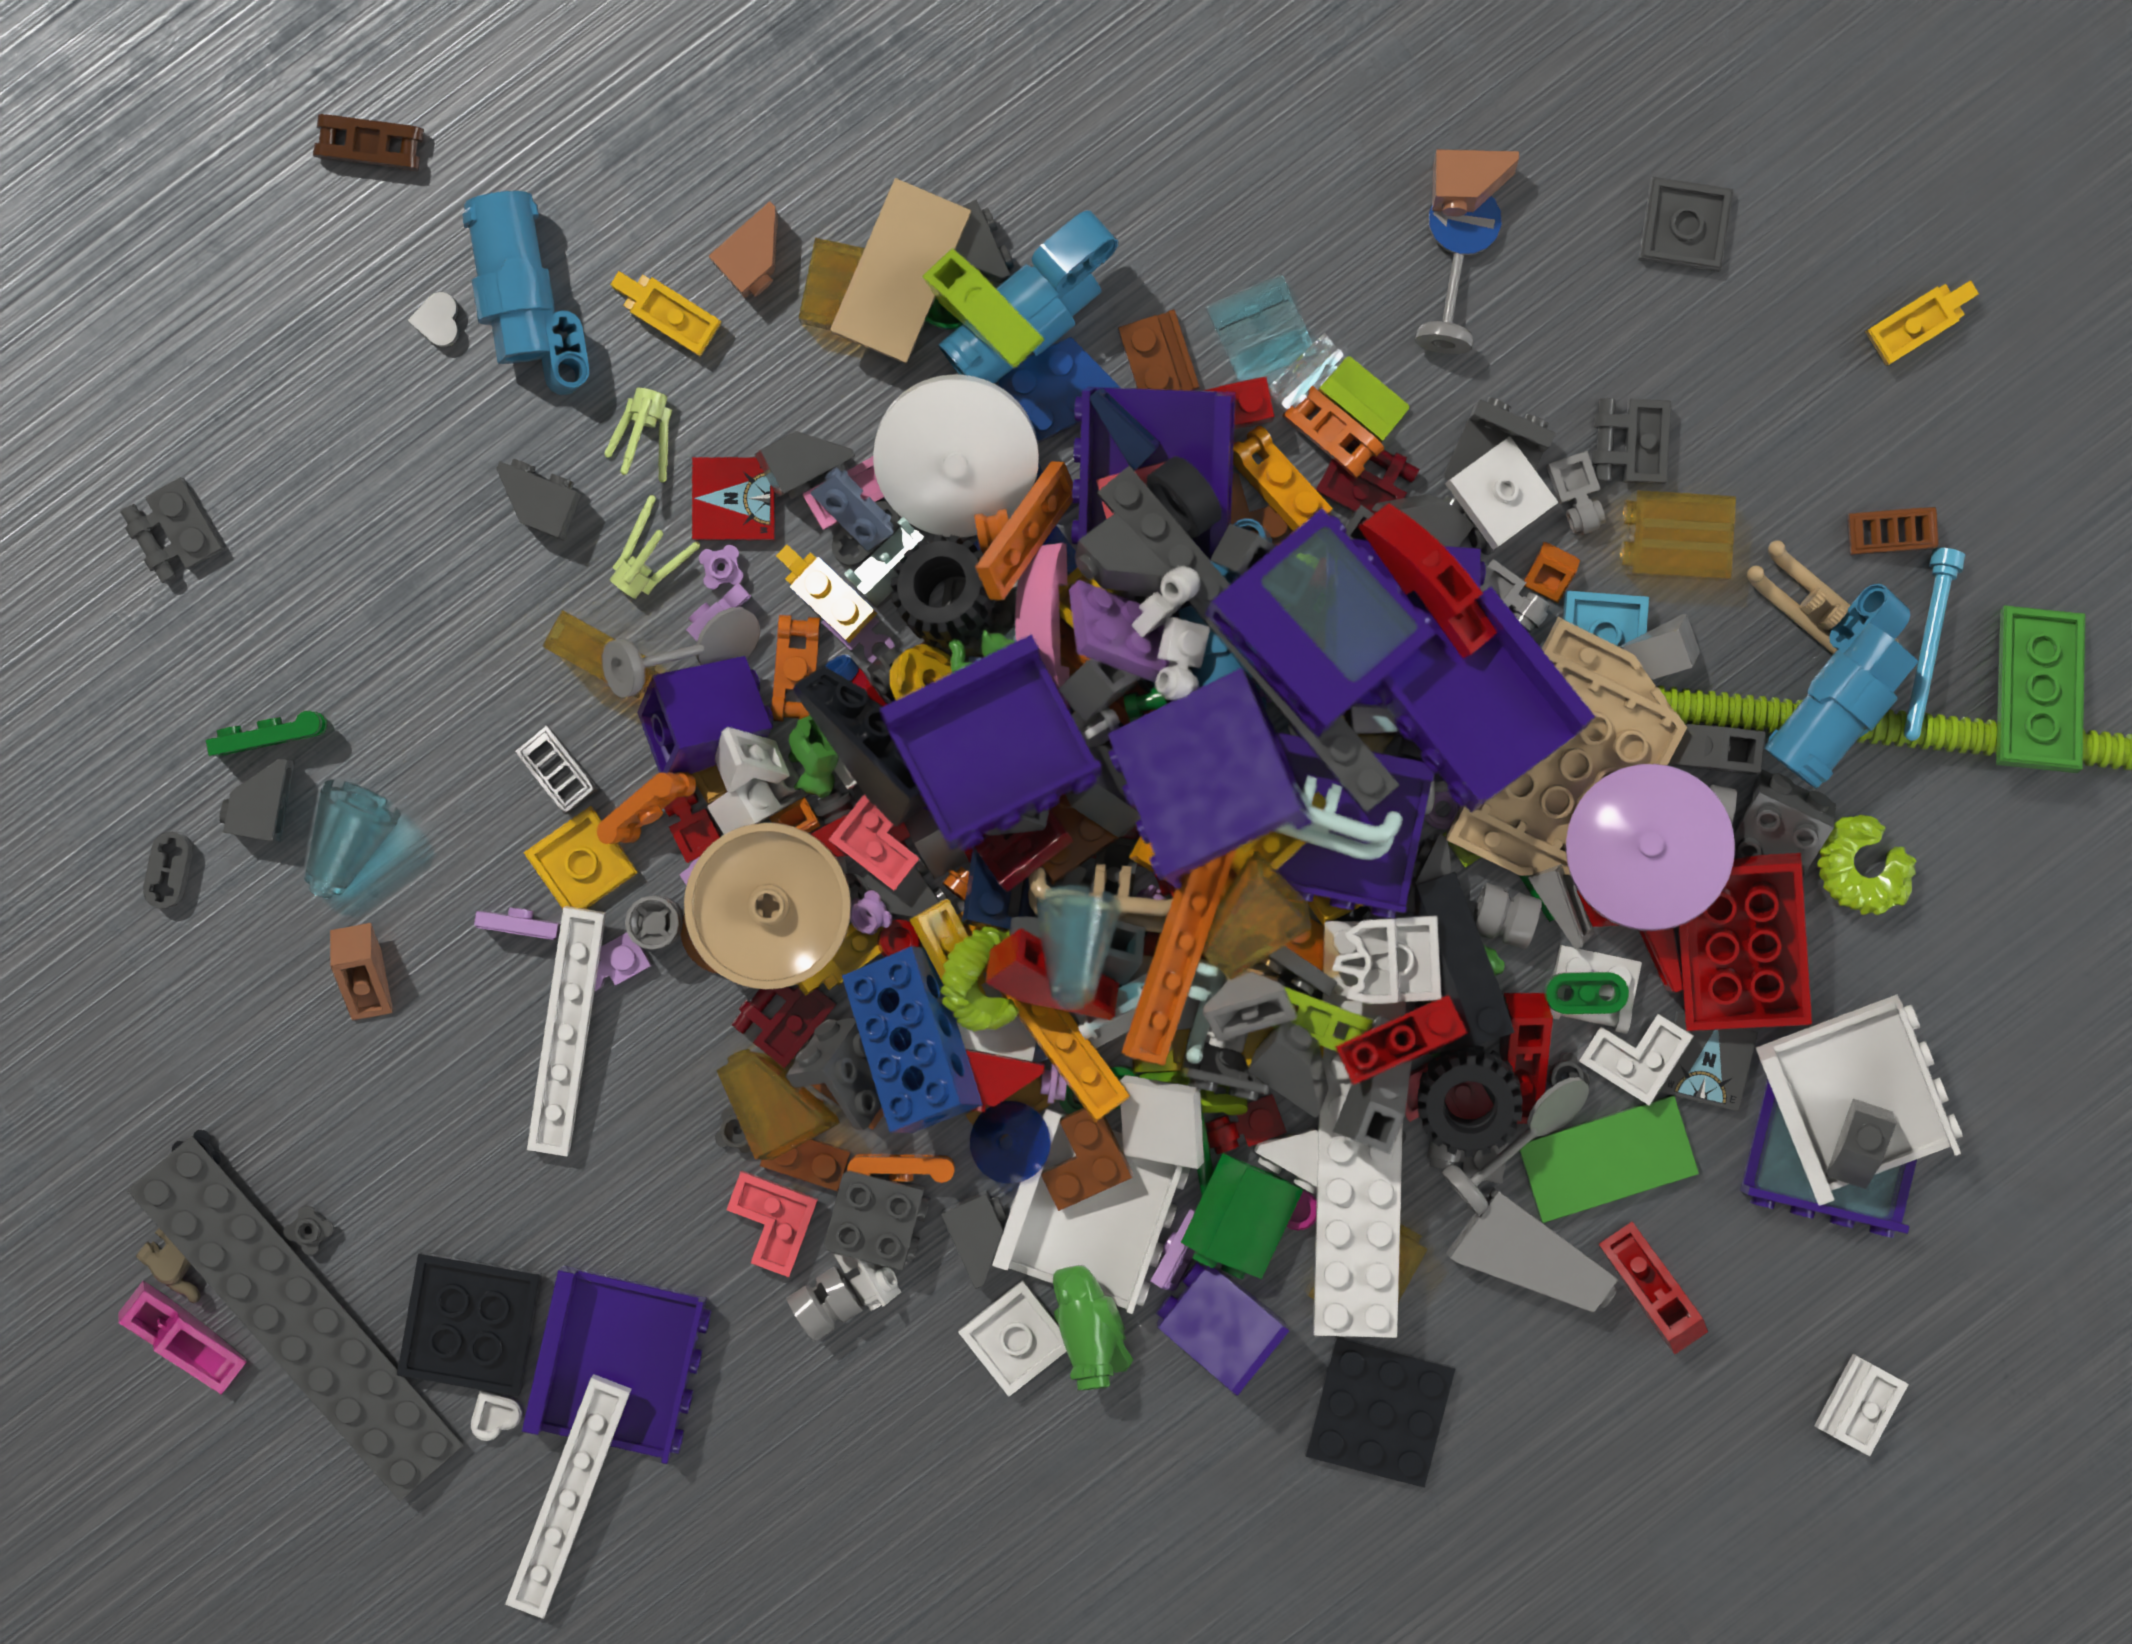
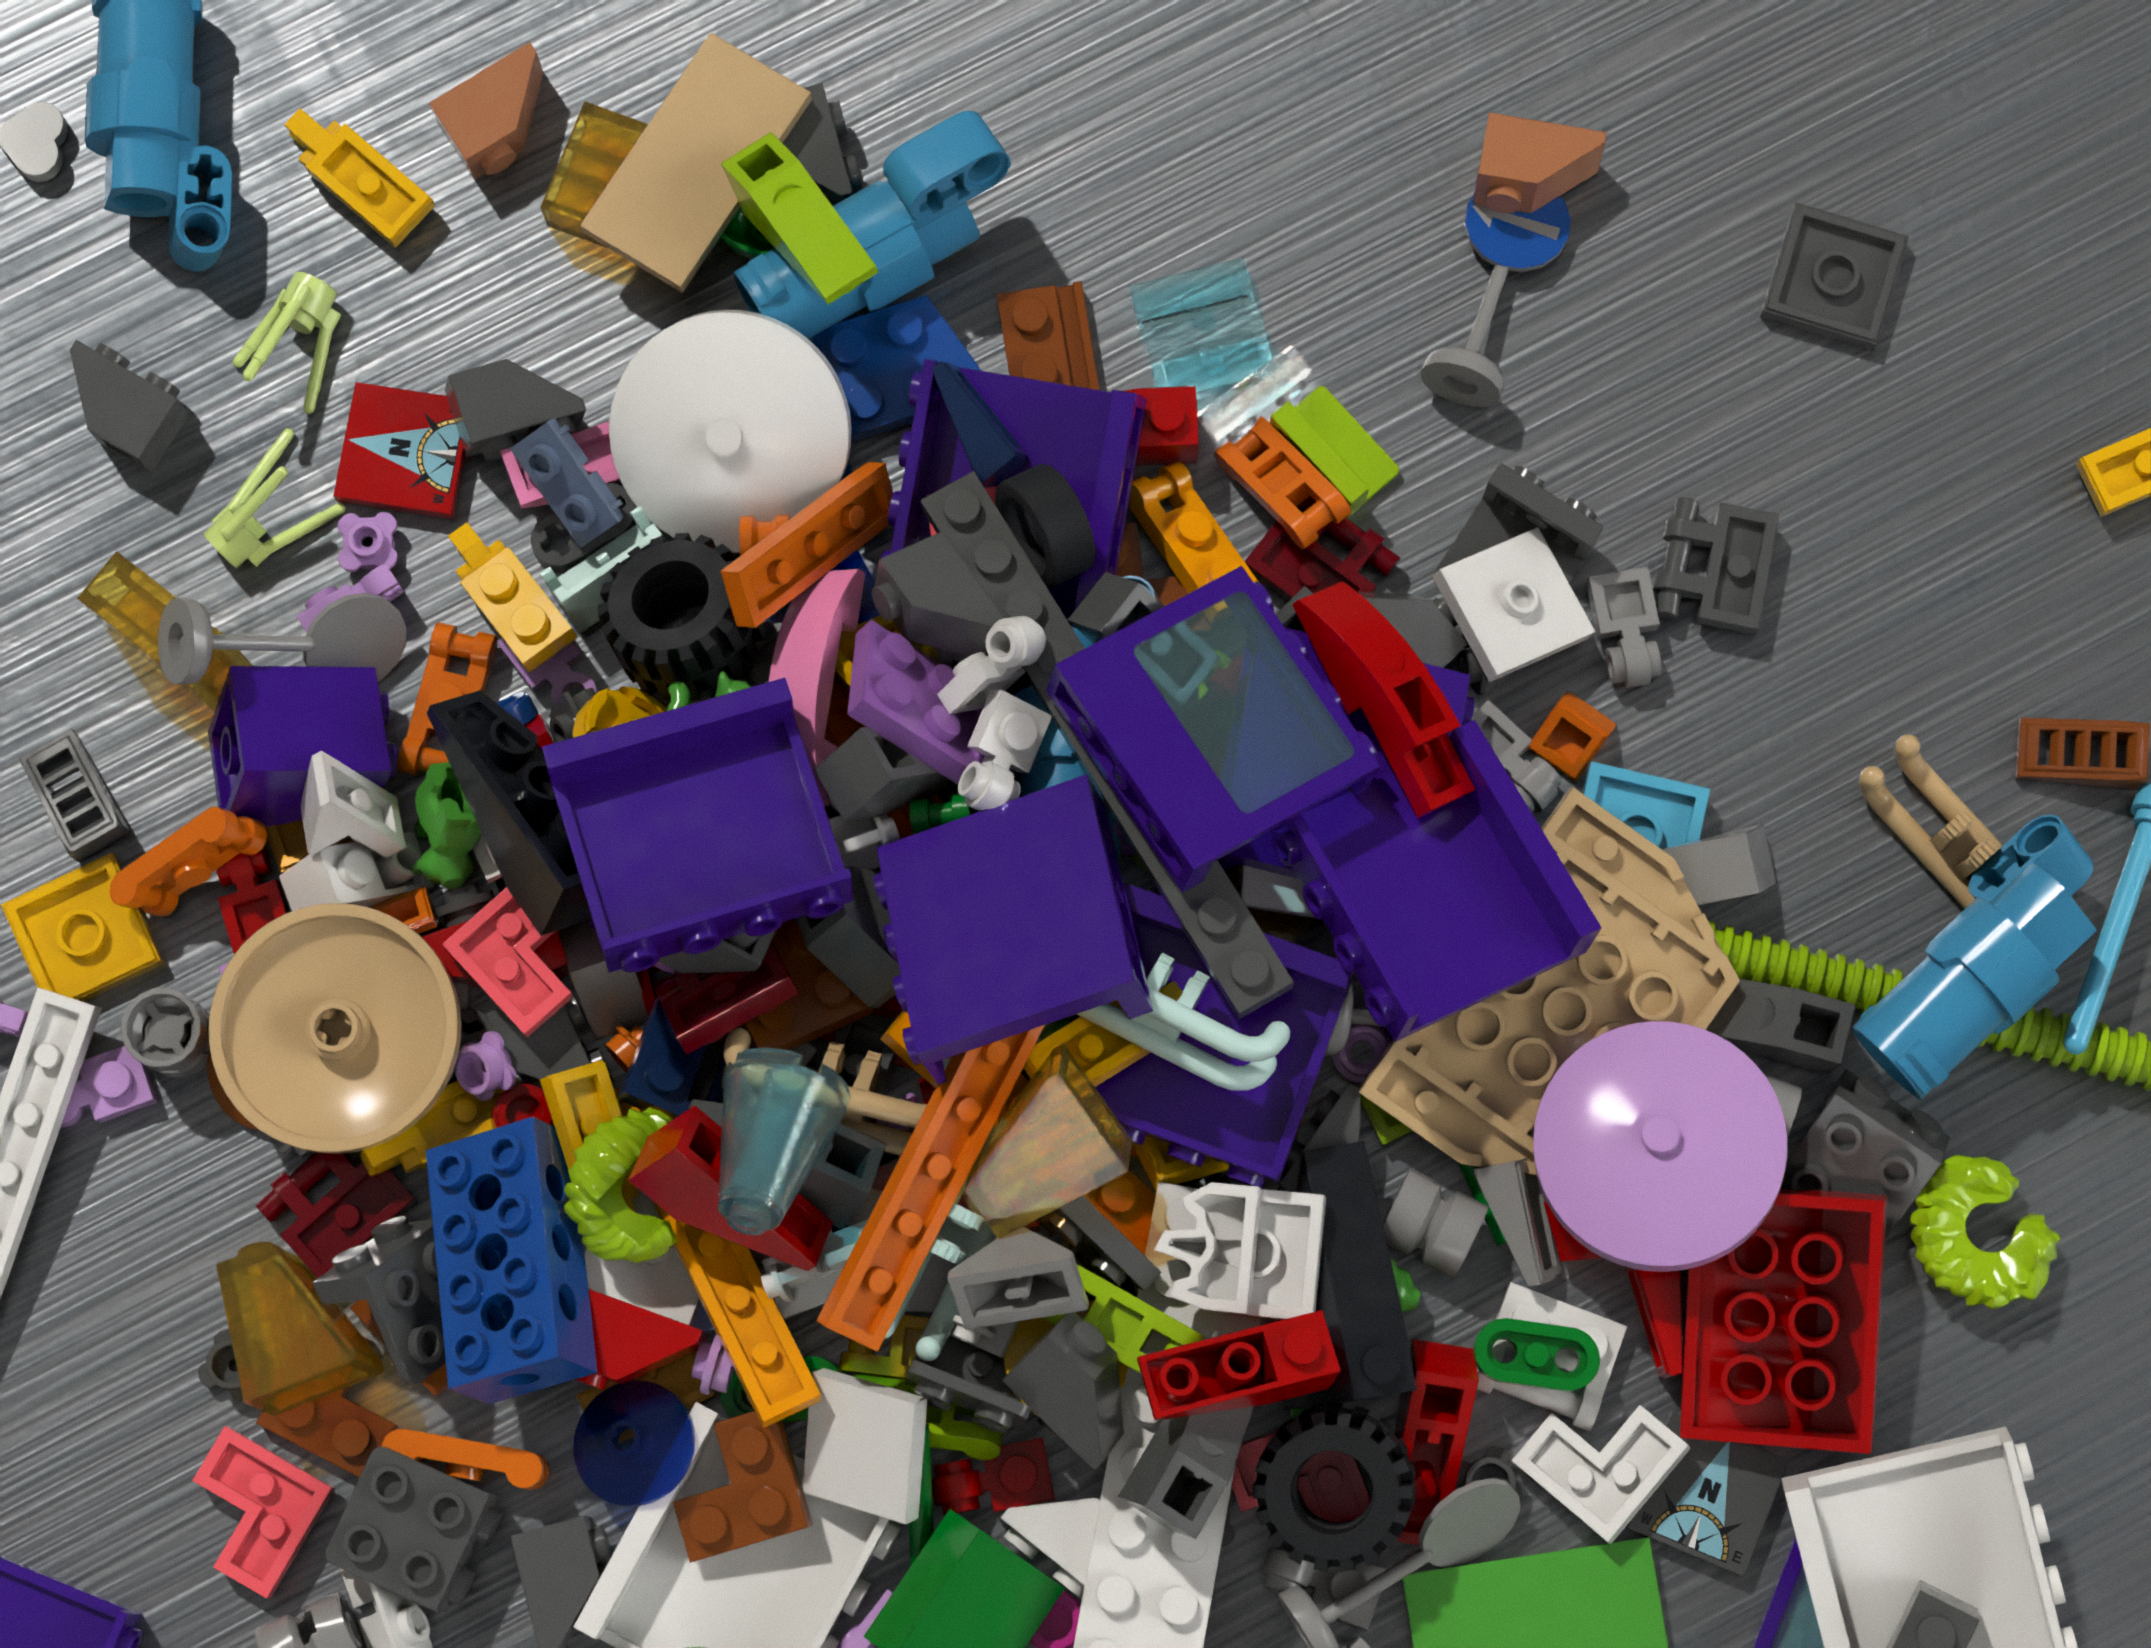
camera: 15 degrees right, 10 degrees down
clear yellow brick [1620,490,1736,581] -> none

